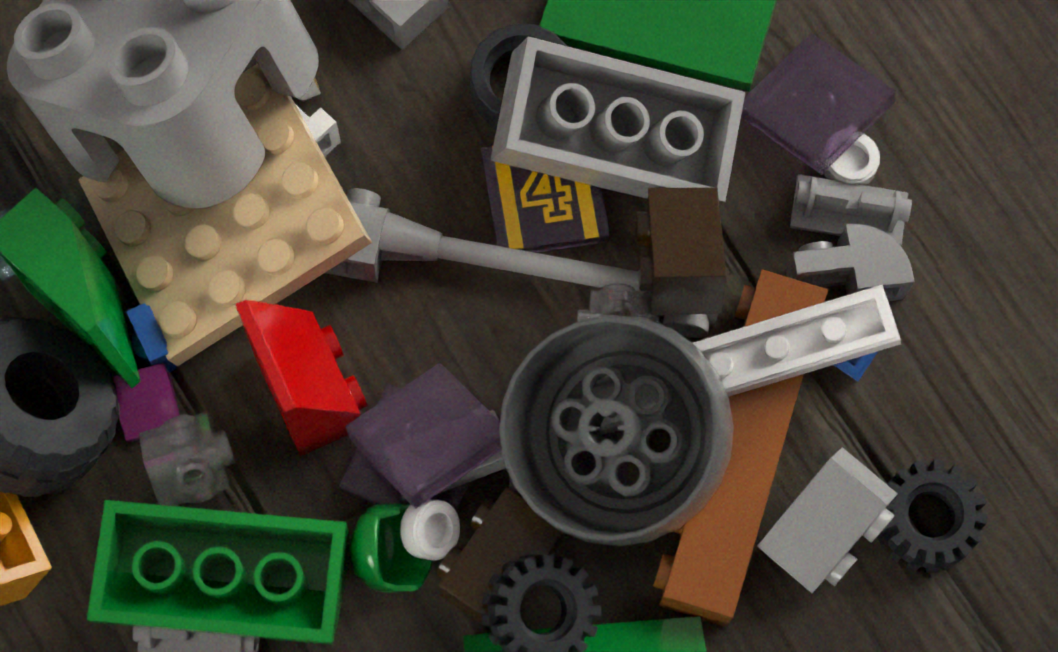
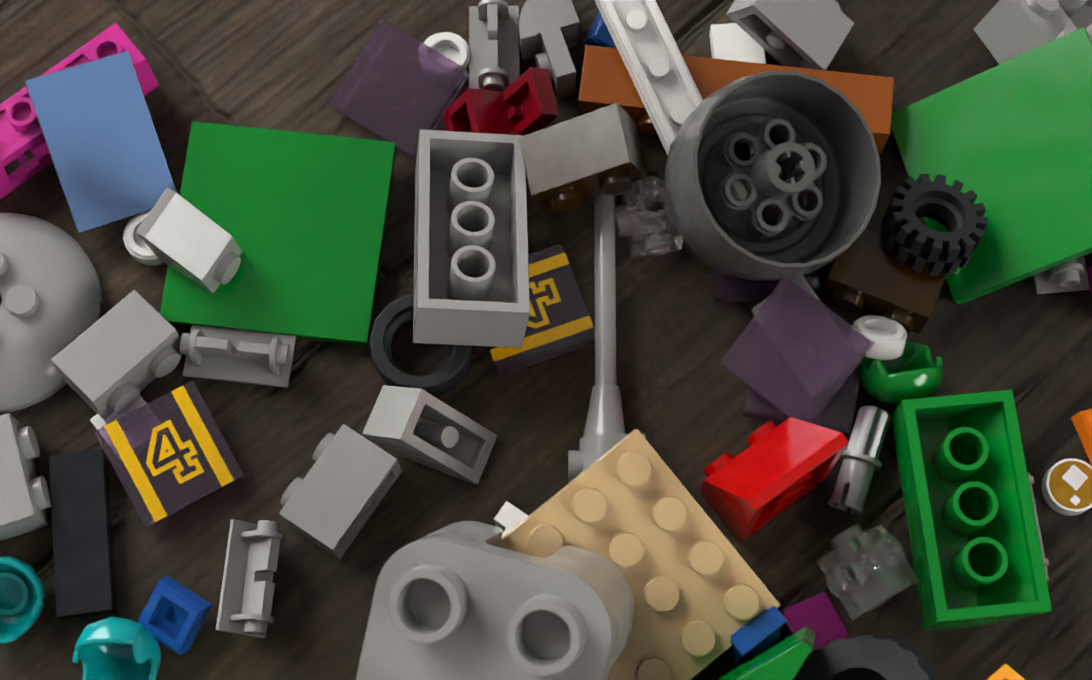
camera: 95 degrees left, 0 degrees up
none -> light grey slope [362,385,498,484]
none -> dark red brick [443,67,559,136]
none -> white tile [709,23,766,64]
none -> light grey axle [828,405,890,515]

